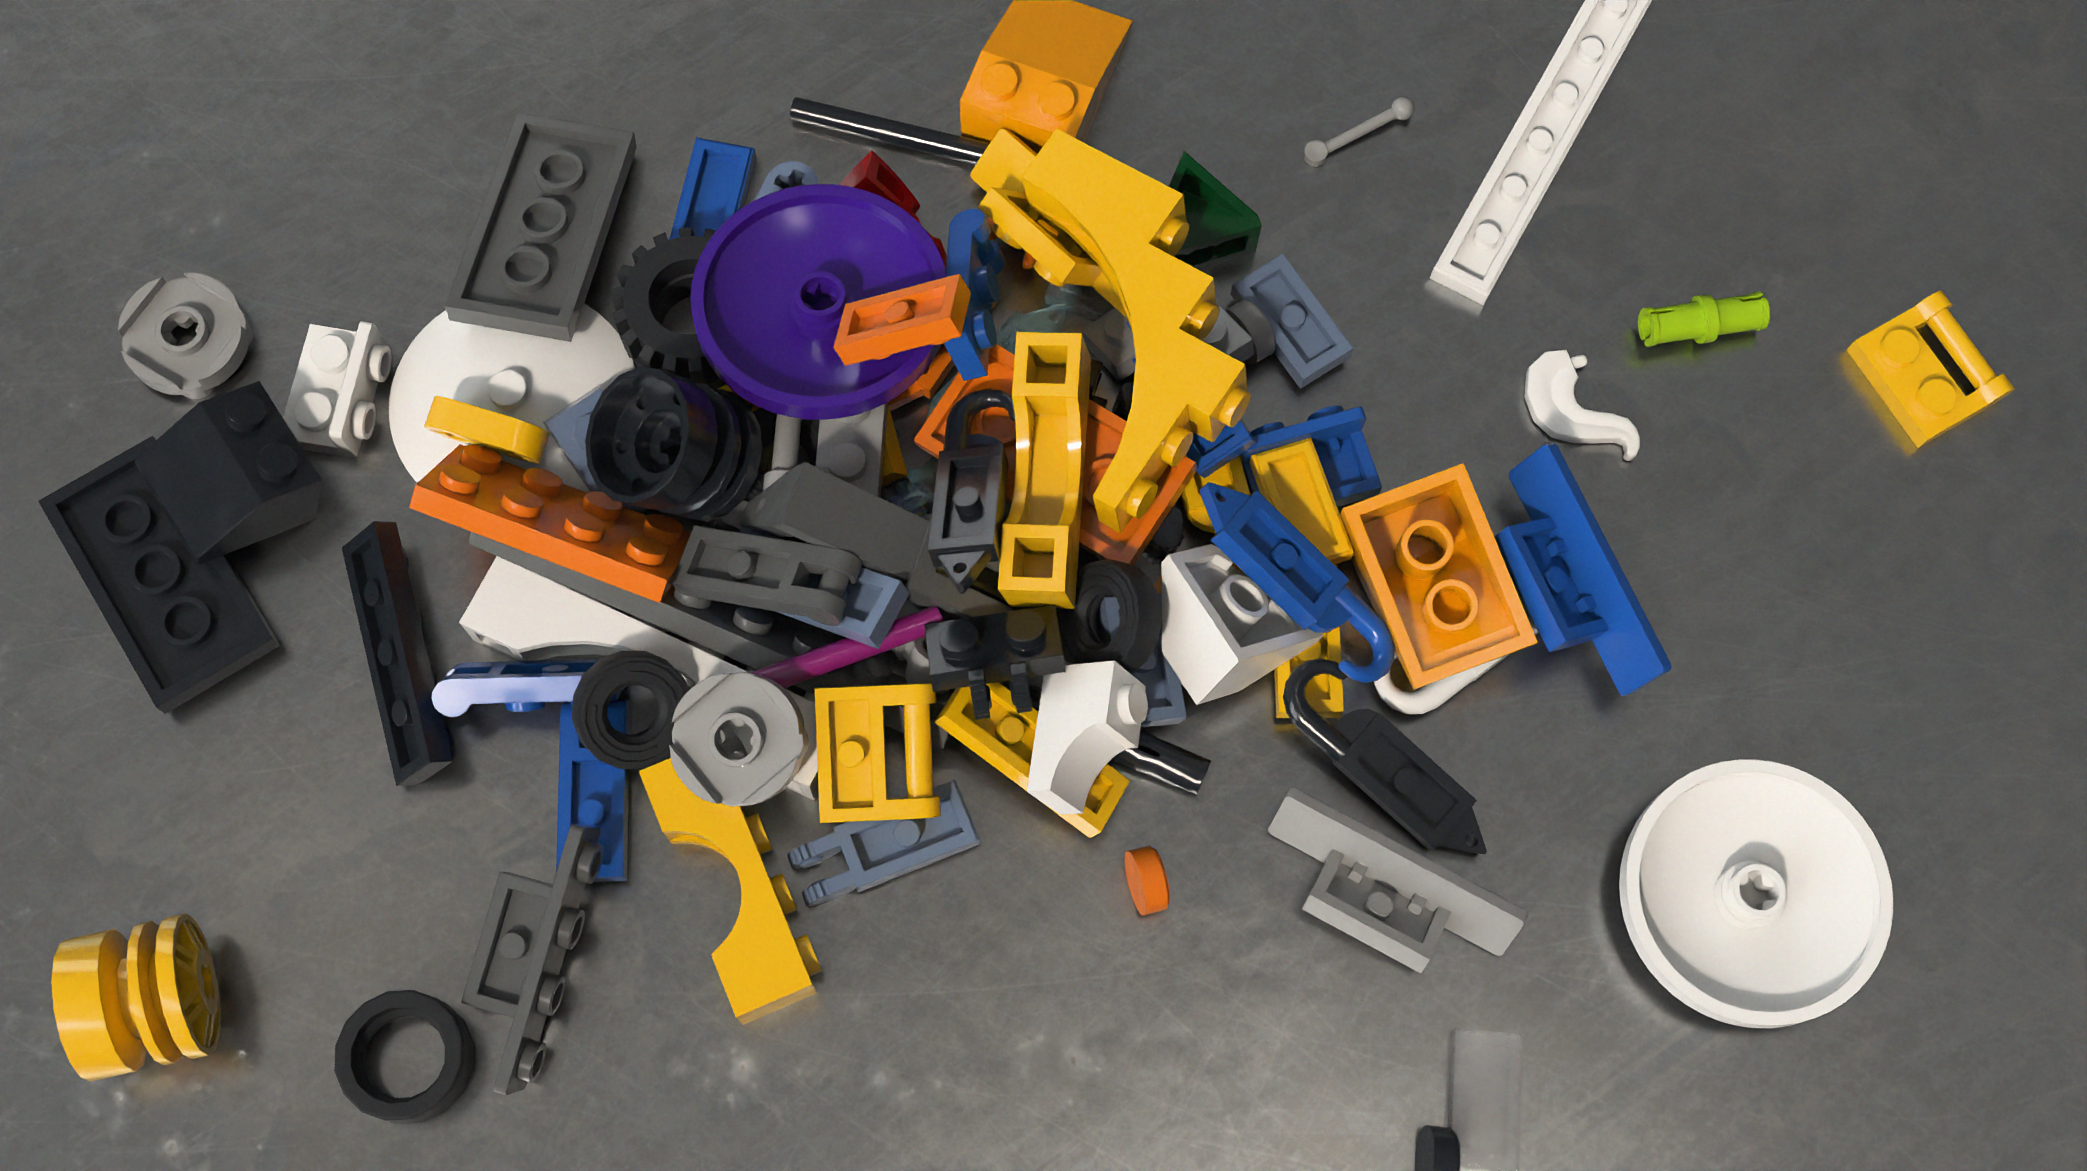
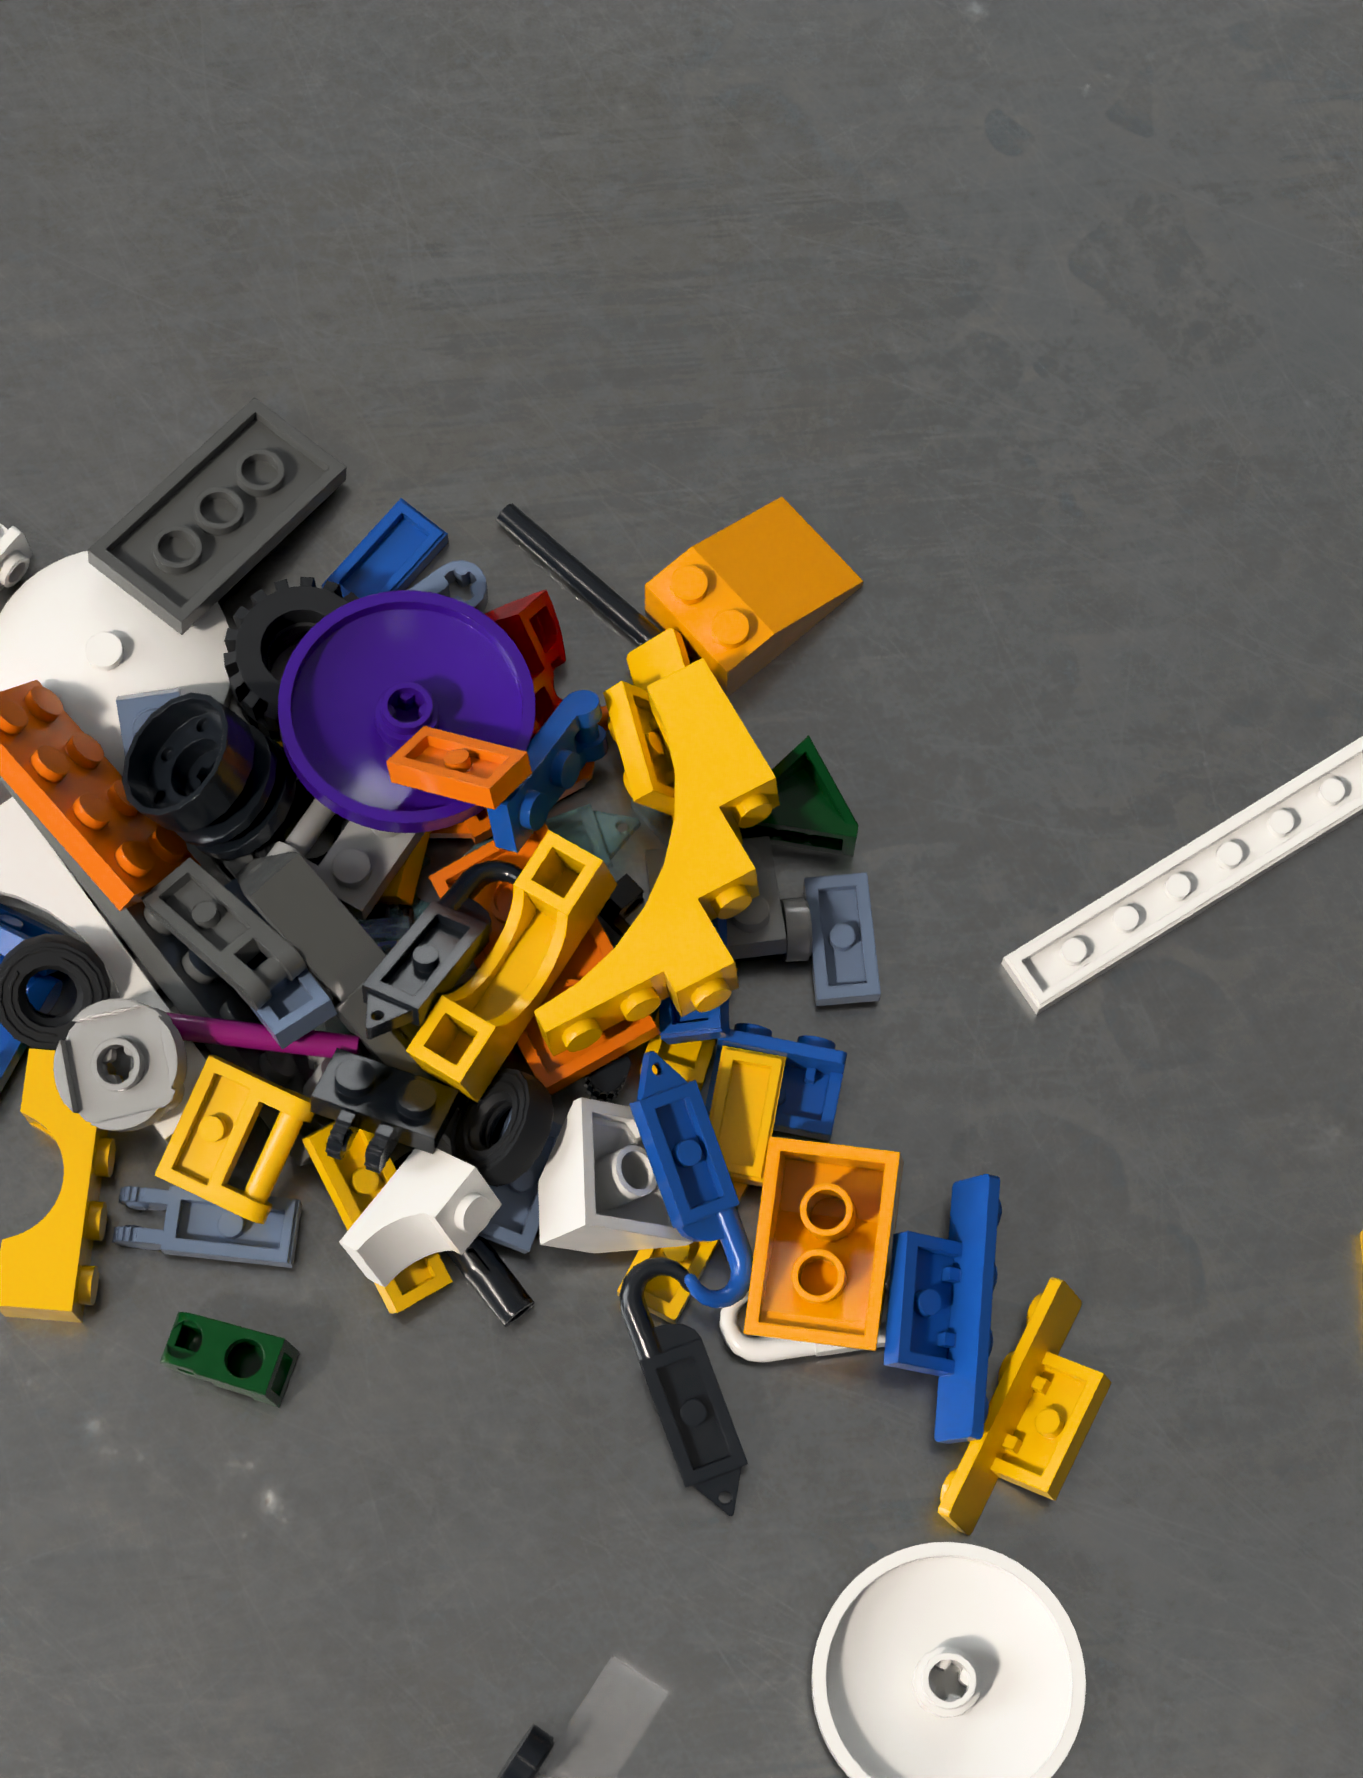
camera: 30 degrees right, 0 degrees up
yellow beam [424,396,550,464] -> none
orange tile [1124,845,1170,916] -> none
light grey bracket [1268,788,1528,973] -> none
light grey hinge [1303,96,1414,167] -> none
white piece [1524,350,1640,461] -> none
lime pin [1638,291,1770,347] -> none
none -> dark green leg [160,1312,299,1408]
none -> yellow bracket [938,1277,1112,1535]

